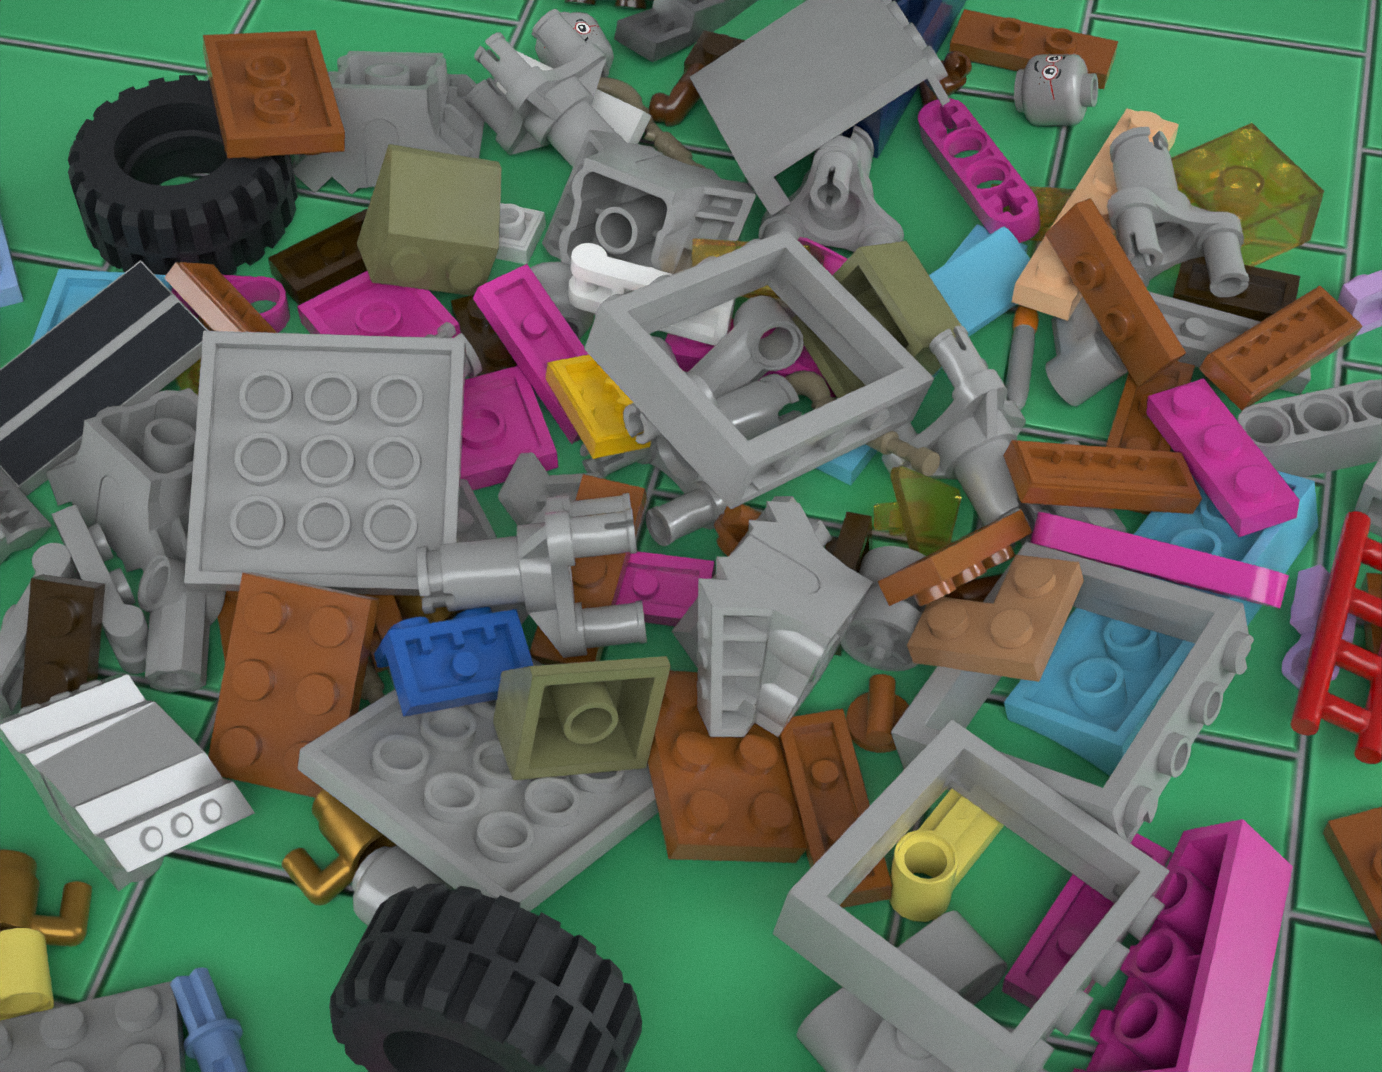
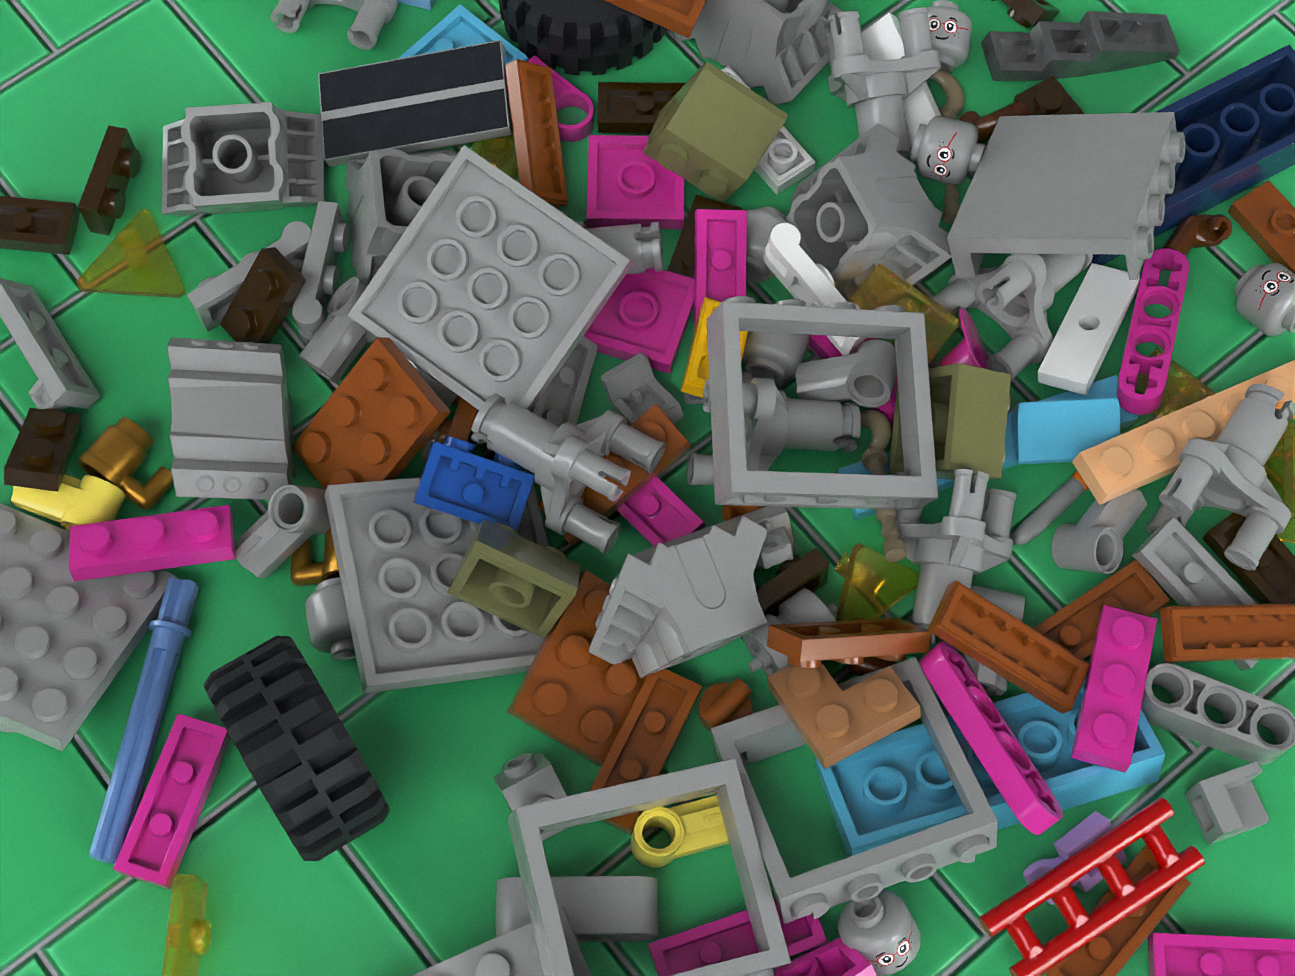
camera: 35 degrees right, 15 degrees up
dark orange plate [1045,198,1186,387] -> none
none -> dark pink plate [69,505,235,581]
none -> light grey piece [235,485,331,578]
none -> light grey bracket [493,753,567,841]
none -> light grey head [838,889,921,976]
none -> light grey head [910,116,986,186]
none -> white tile [1038,263,1139,396]

